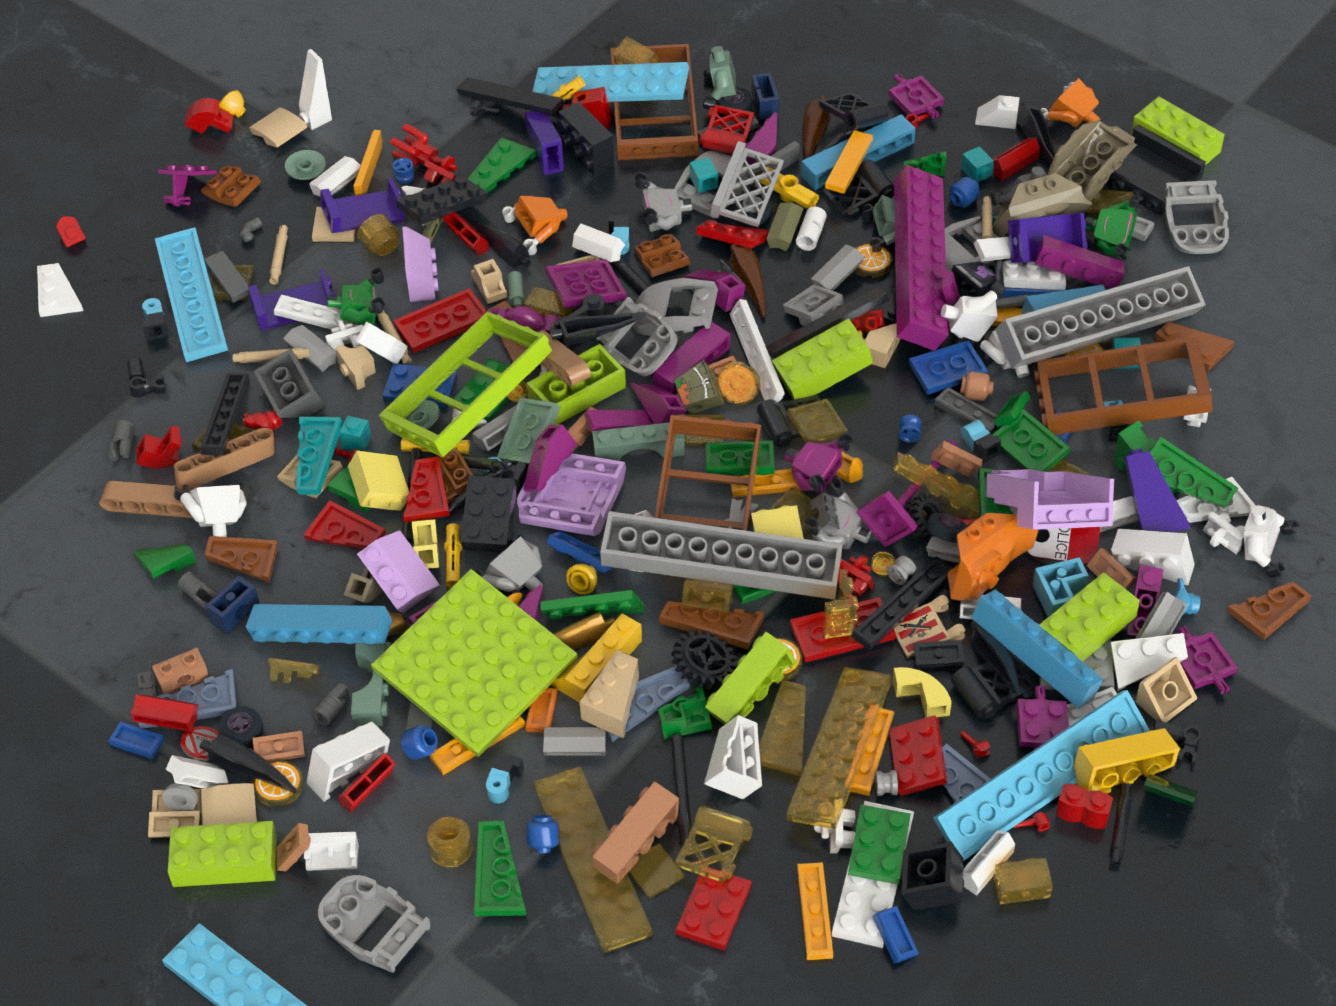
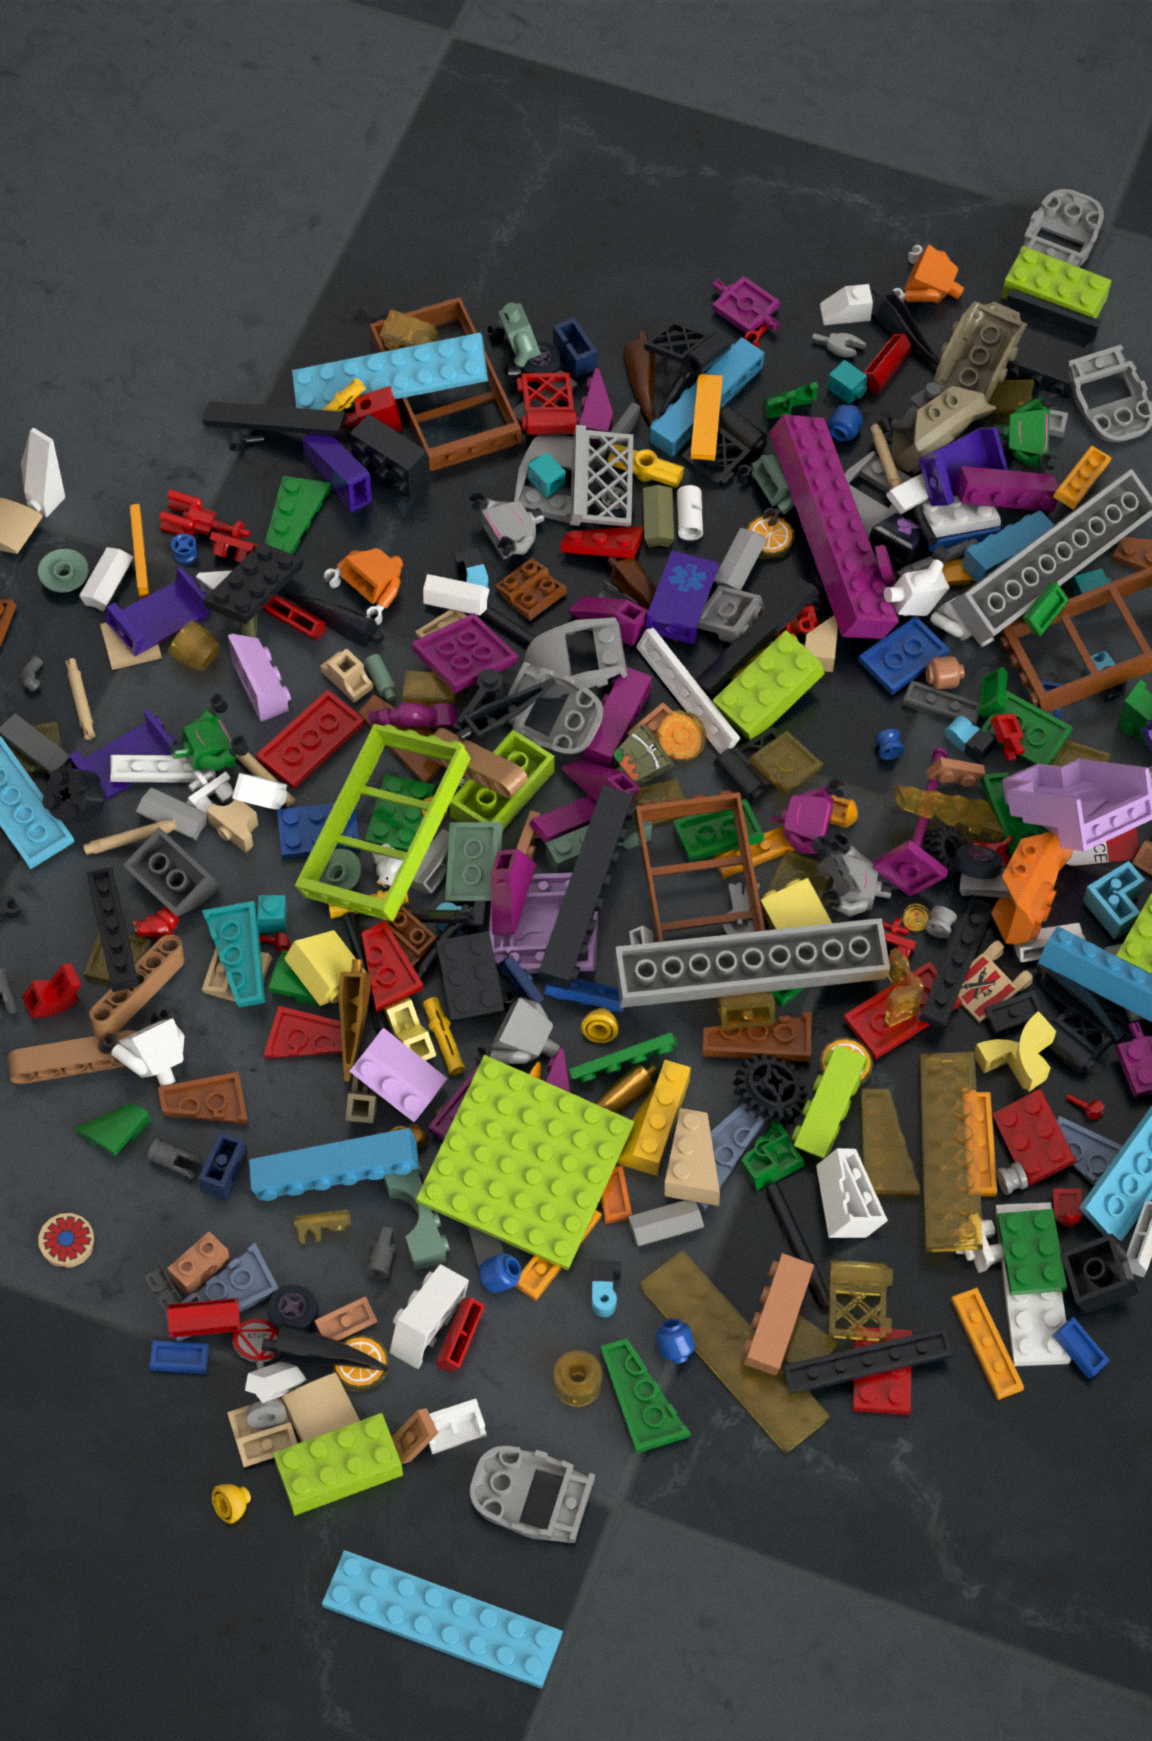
camera: 20 degrees left, 10 degrees up
none -> tile [38,1213,95,1268]
none -> black brick [42,768,106,822]
none -> yellow brick [212,1484,251,1524]
none -> pearl gold piece [339,959,372,1082]
none -> dark blue plate [498,955,544,1002]
none -> black brick [538,785,636,990]
none -> dark purple panel [645,551,720,644]
none -> black tile [781,1328,954,1395]
none -> light grey hand [812,333,866,358]
none -> red plate [990,714,1025,761]
none -> light yellow brick [1016,1011,1056,1092]
none -> light grey slope [1020,189,1104,268]
none -> green tile [1022,581,1069,636]
none -> light orange tile [1053,446,1112,510]
none -> red plate [1053,1188,1082,1228]

